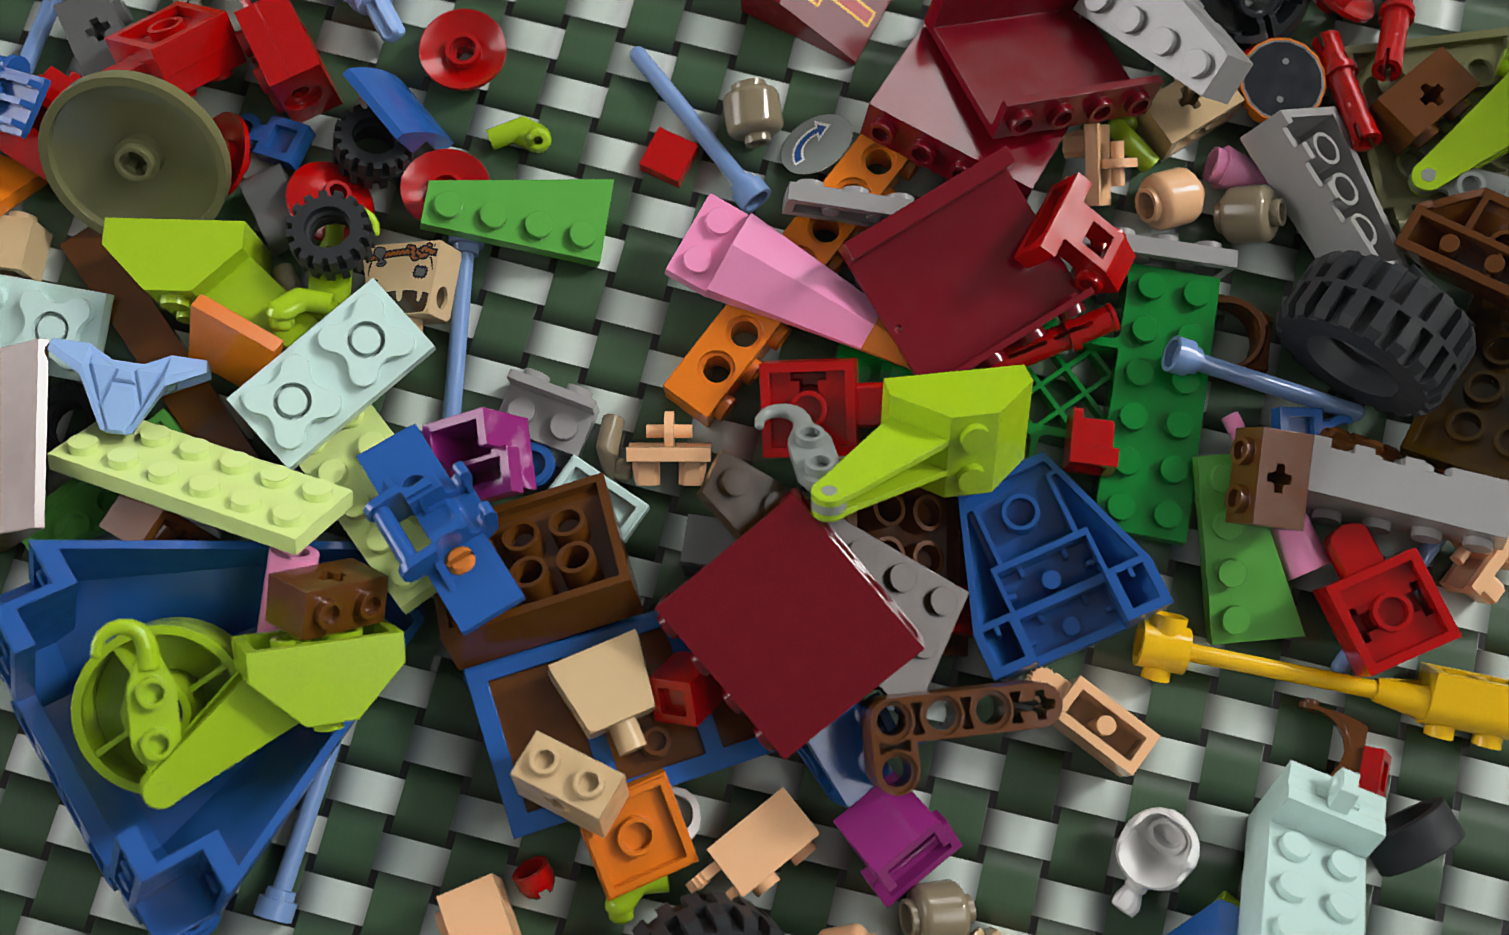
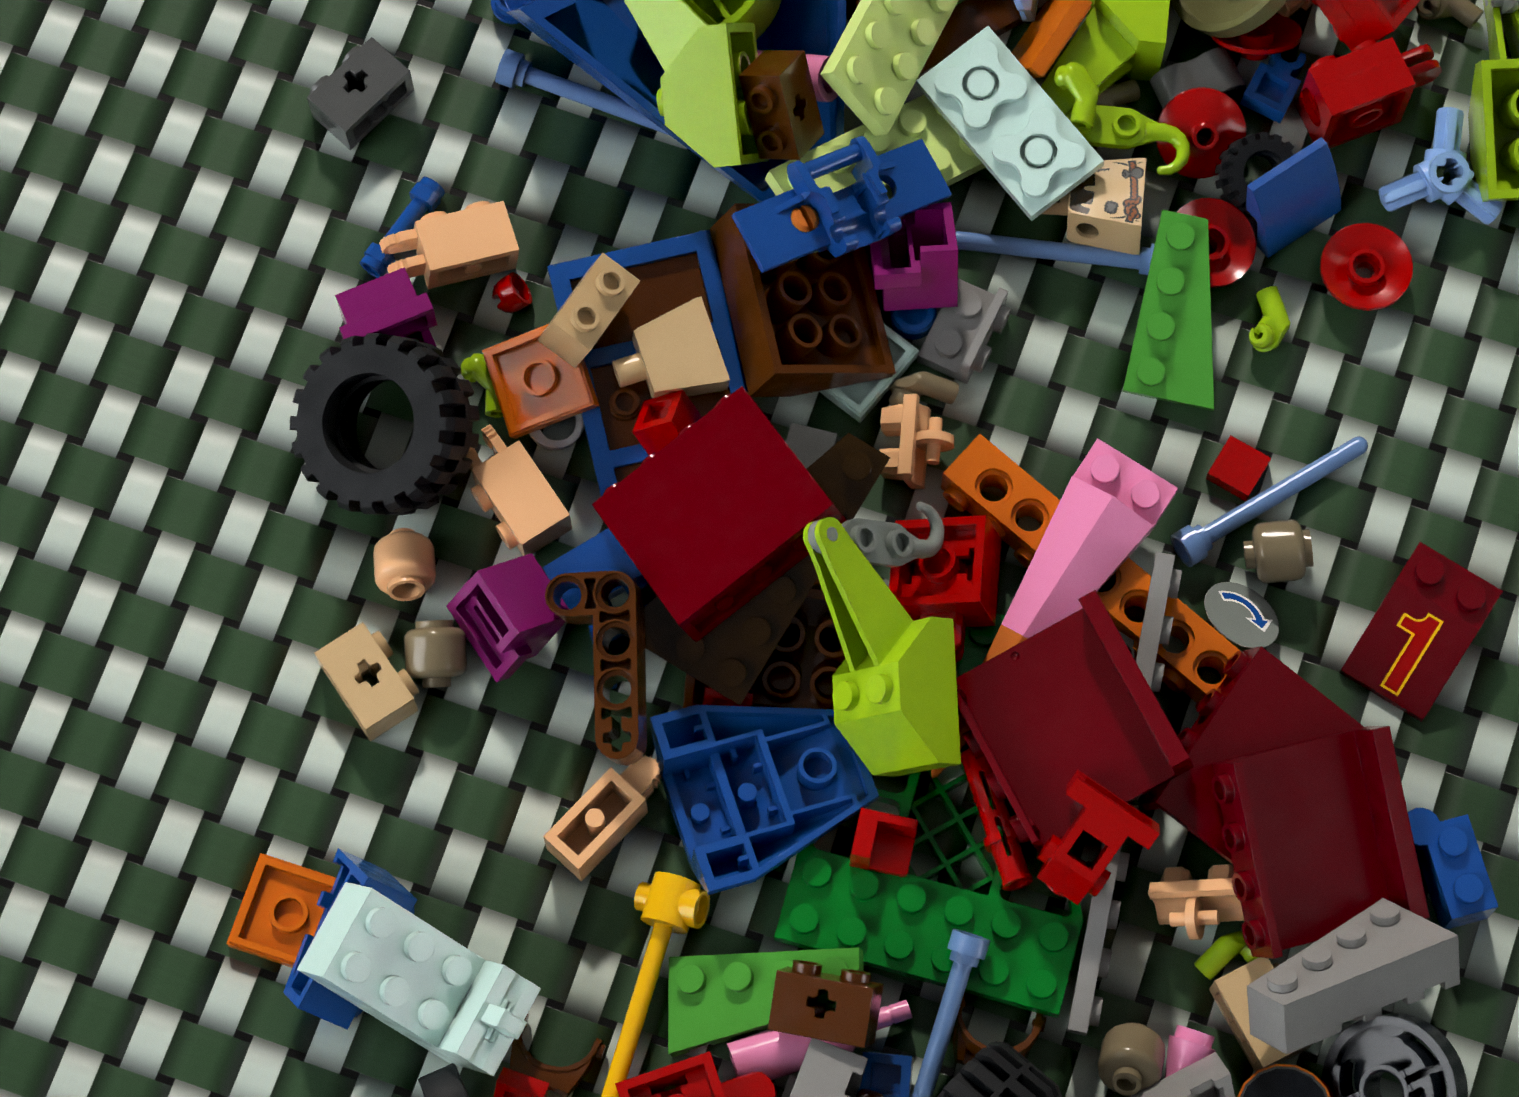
camera: 95 degrees right, 5 degrees down
black tyre [285,190,376,281] -> none
white hair [1111,807,1200,917] -> none
light nougat head [1135,167,1205,231] -> none

